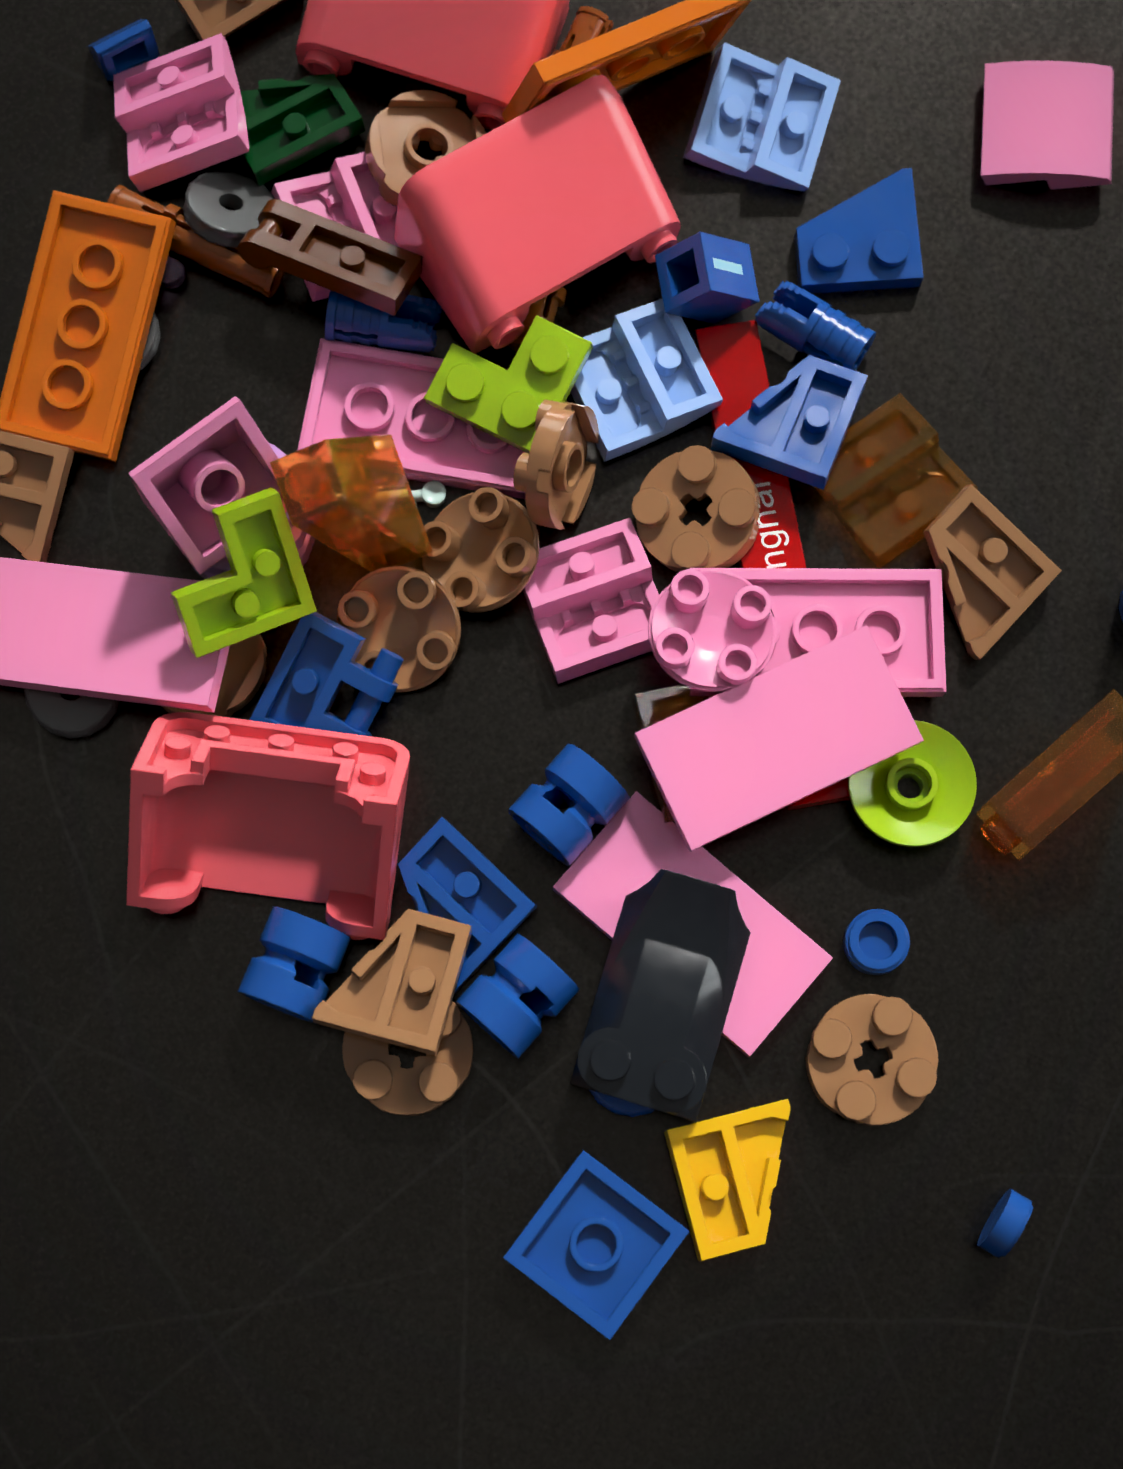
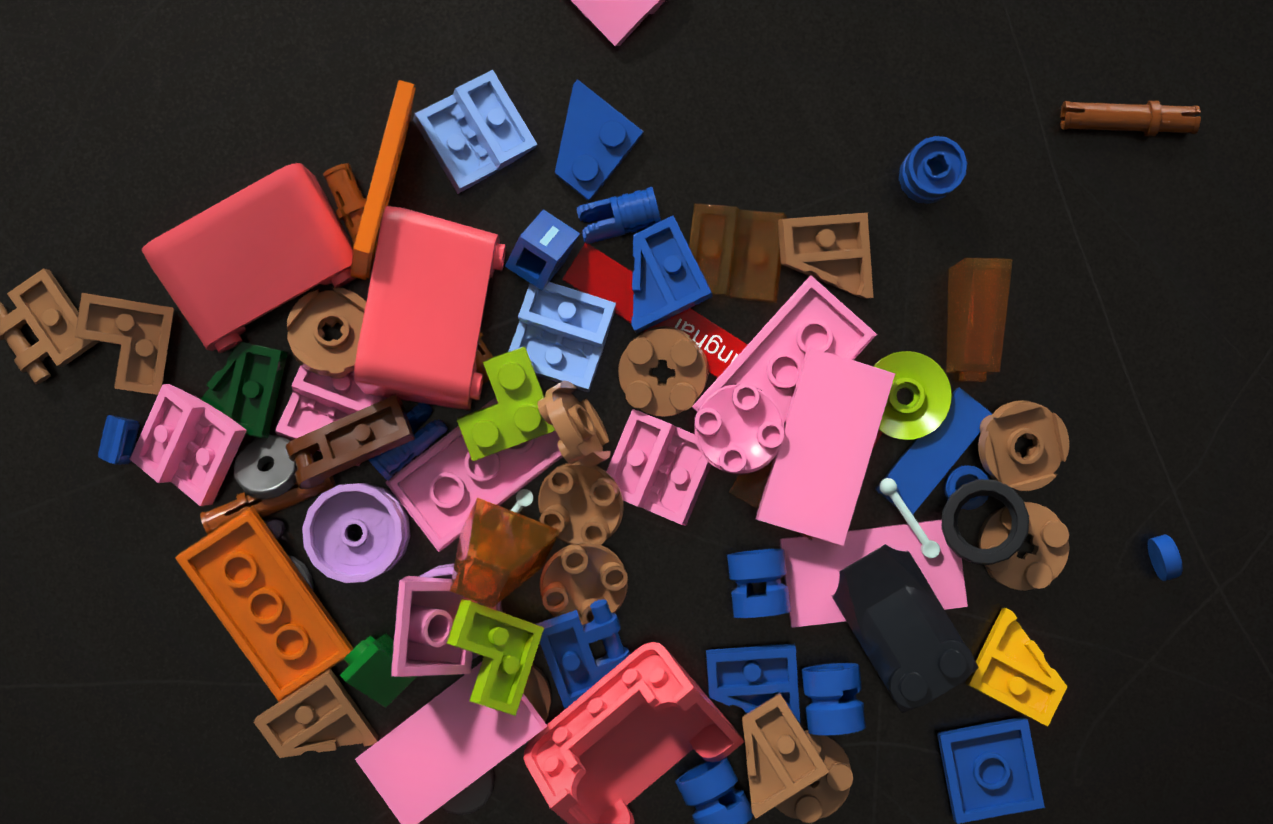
camera: 45 degrees left, 10 degrees up
none -> lavender wheel [302,483,411,583]
none -> green slope [340,633,417,708]
none -> blue tile [874,387,992,515]
none -> light aqua hinge [880,478,940,558]
none -> black tyre [941,479,1029,565]
none -> medium nougat plate [978,400,1069,491]

